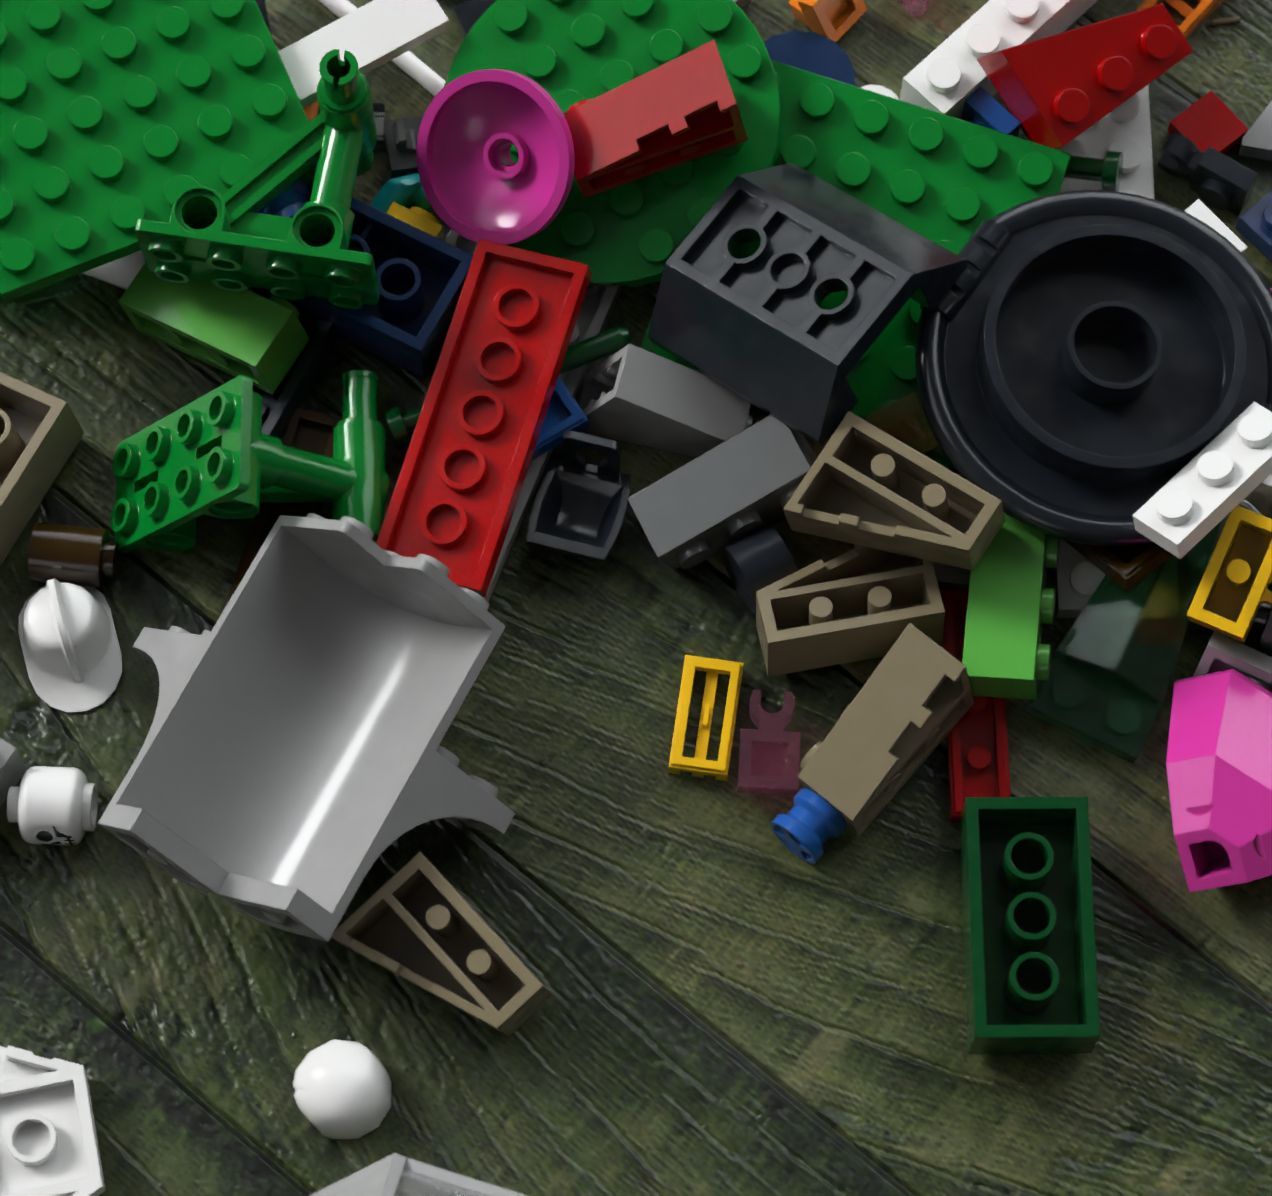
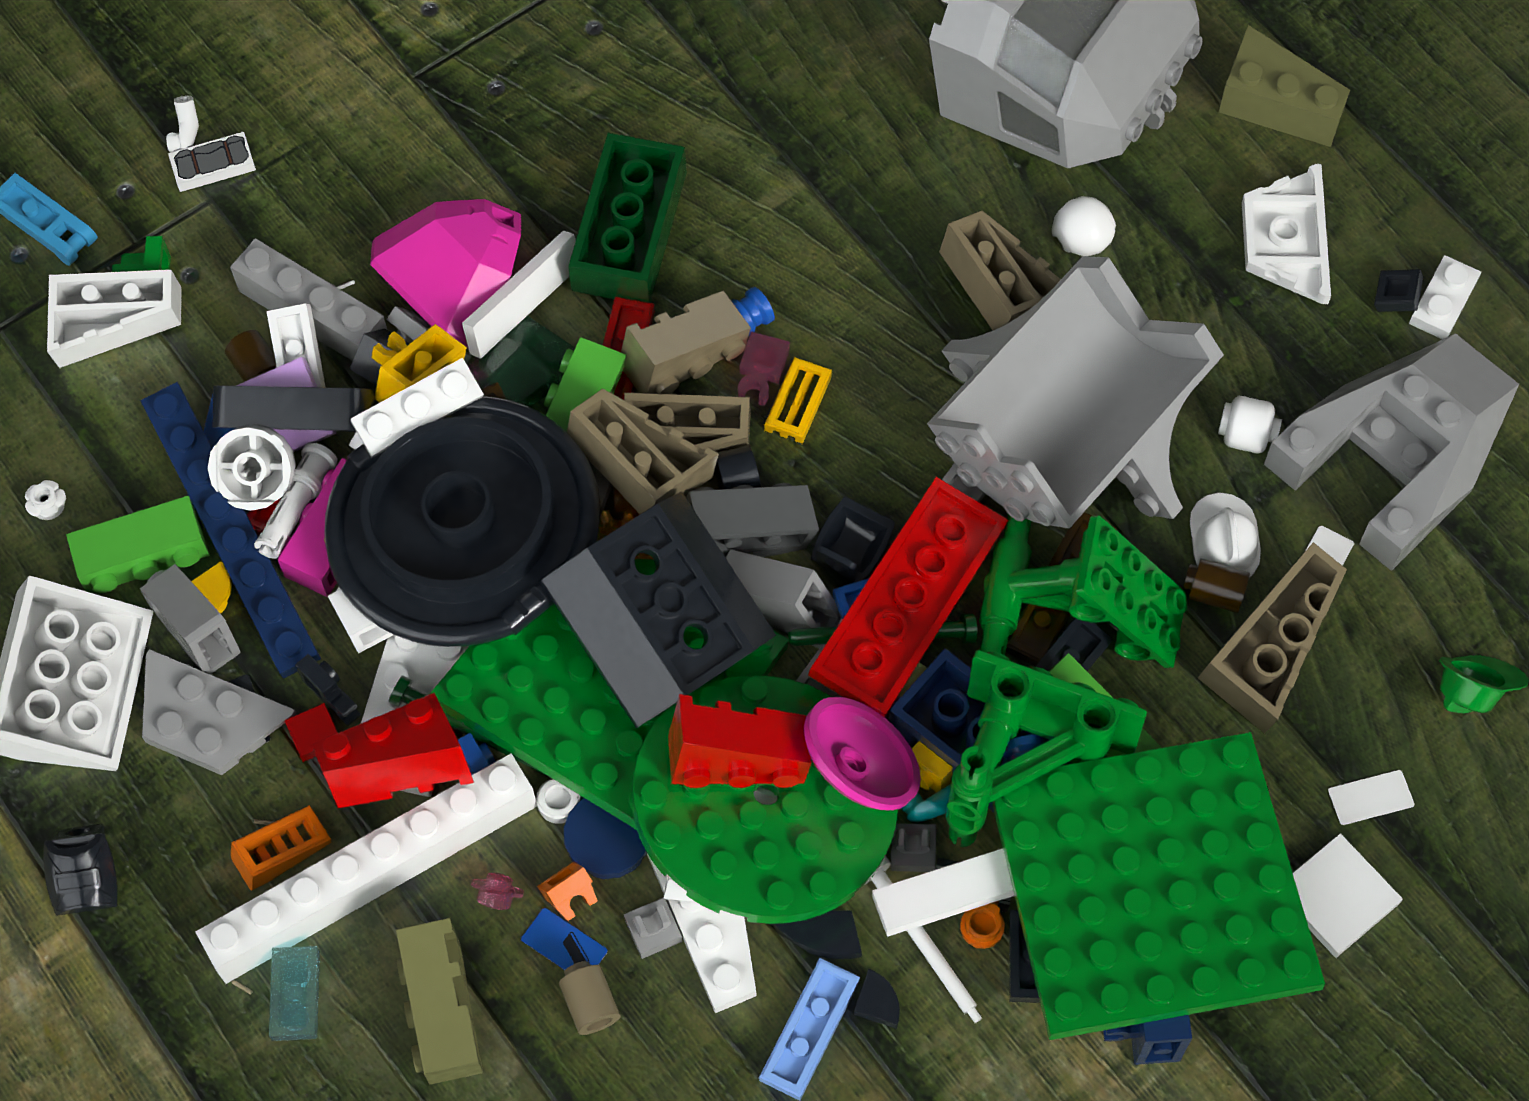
camera: 165 degrees left, 5 degrees down
none -> white tile [462,231,576,358]

